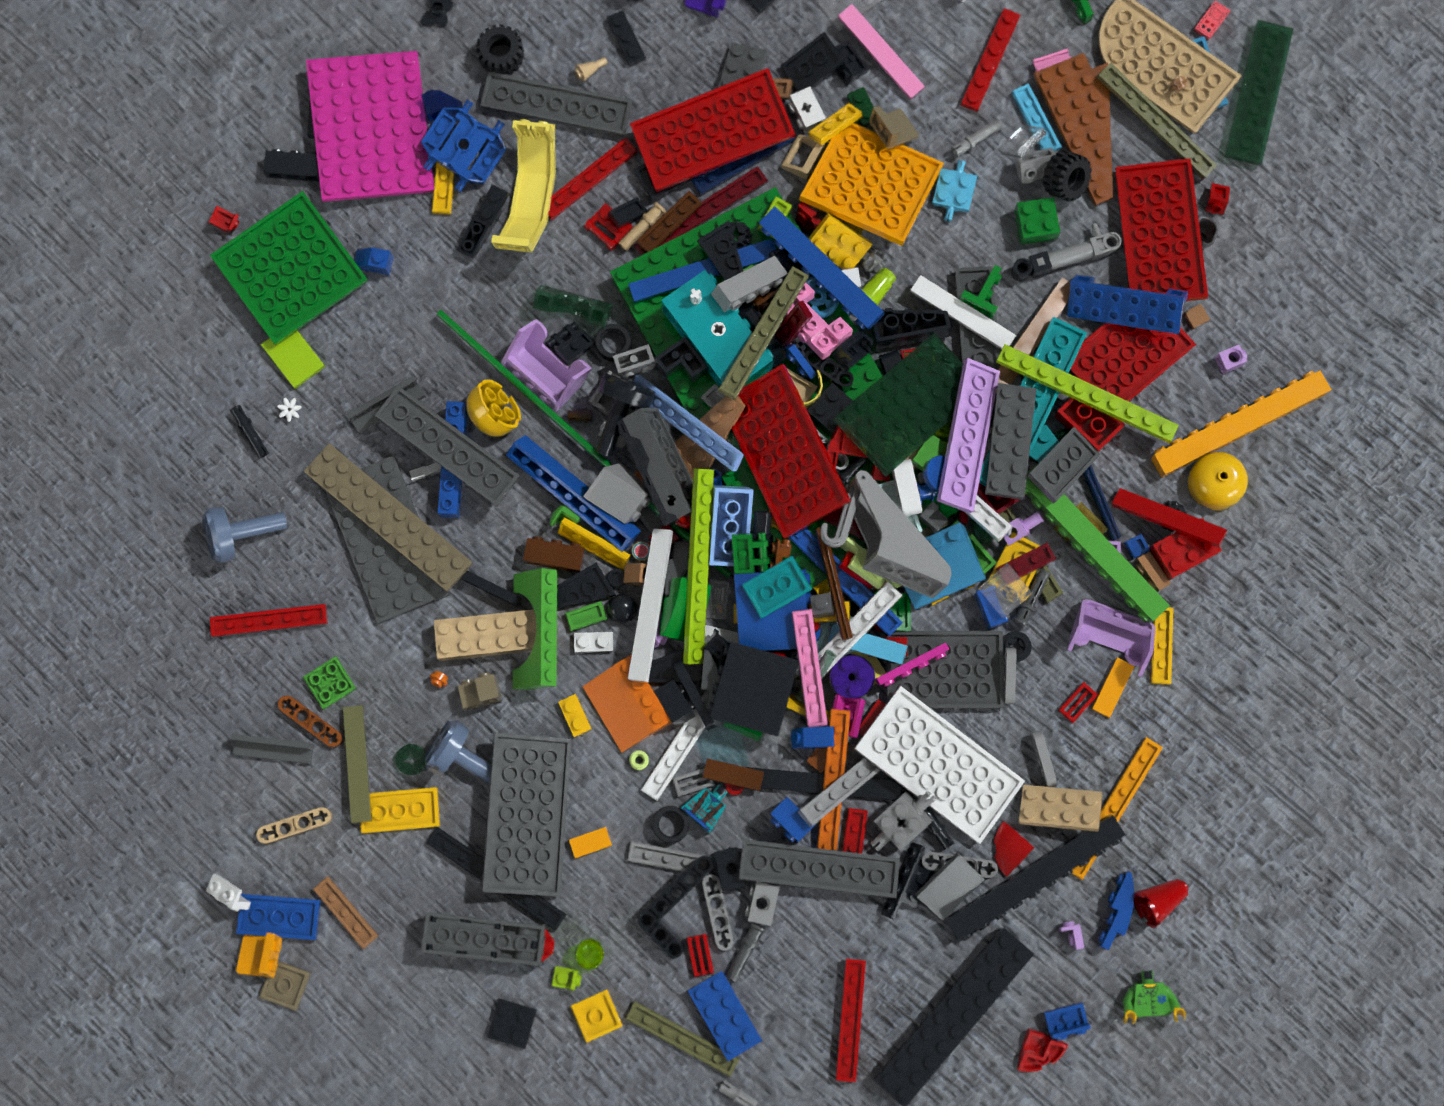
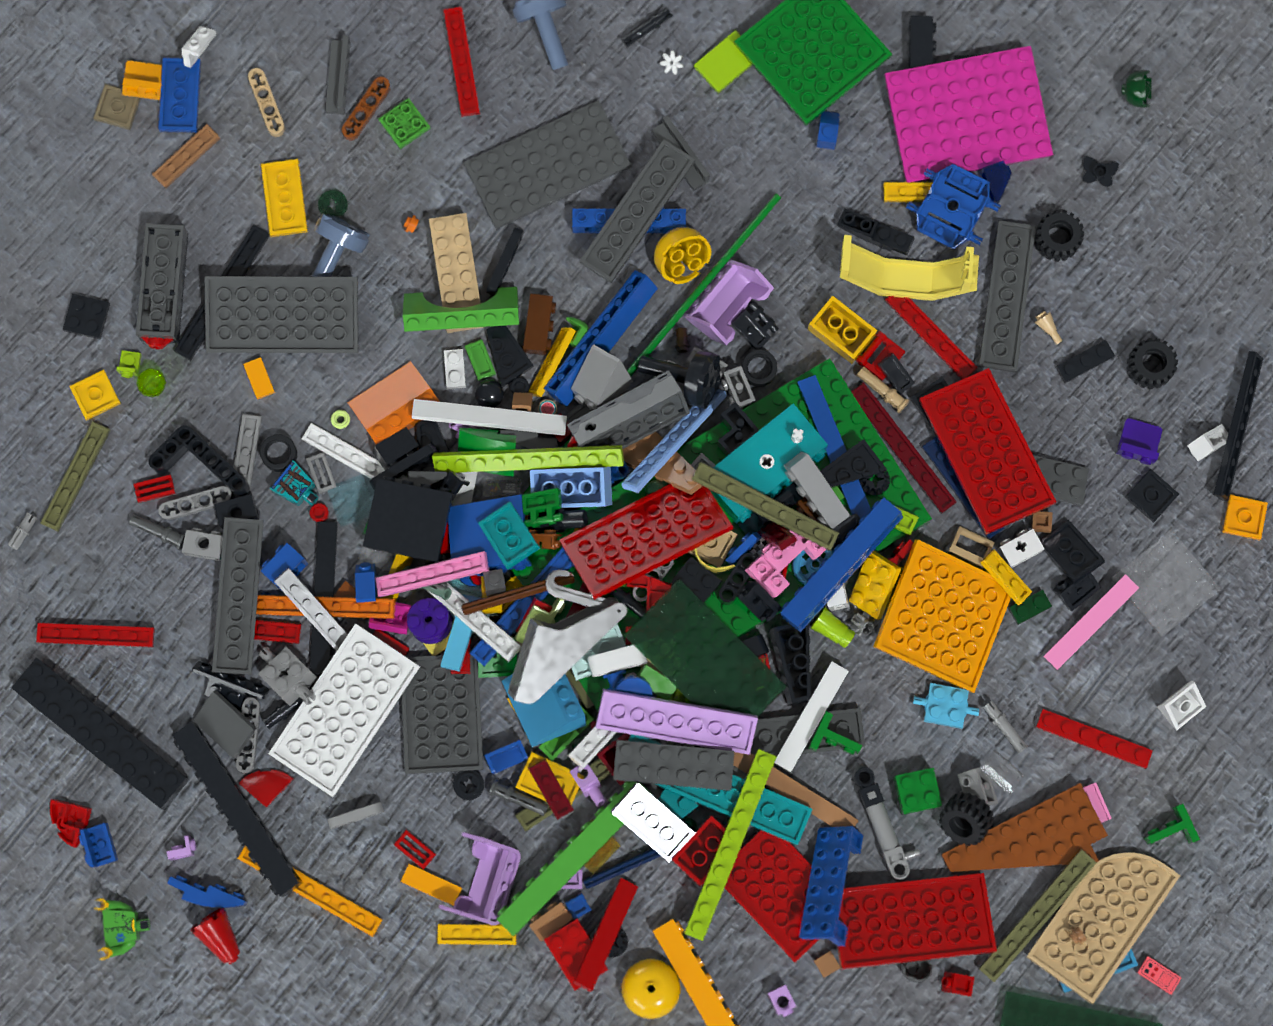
camera: 85 degrees right, 0 degrees up
dark tan plate [304,443,473,592] -> none
olive tile [343,705,372,824] -> none
white piece [409,460,441,482] -> none
dark tan brick [458,672,503,710] -> none
clear green arch [533,285,613,327] -> none
yellow plate [558,694,592,738] -> none
reddish brown tile [636,191,702,253] -> none
blue plate [687,971,762,1062] -> none
reddish brown tile [703,758,764,791] -> none
dark tan bracket [869,105,919,149] -> none
dark pink plate [875,643,949,687] -> none
dark grey panel [919,502,948,533] -> none
clear tile [978,564,1033,618] -> none
light grey beam [1004,648,1016,704] -> none
medium azure tile [1011,83,1062,152] -> none
tan plate [1019,785,1103,832] -> none
none -> yellow brick [807,295,877,364]

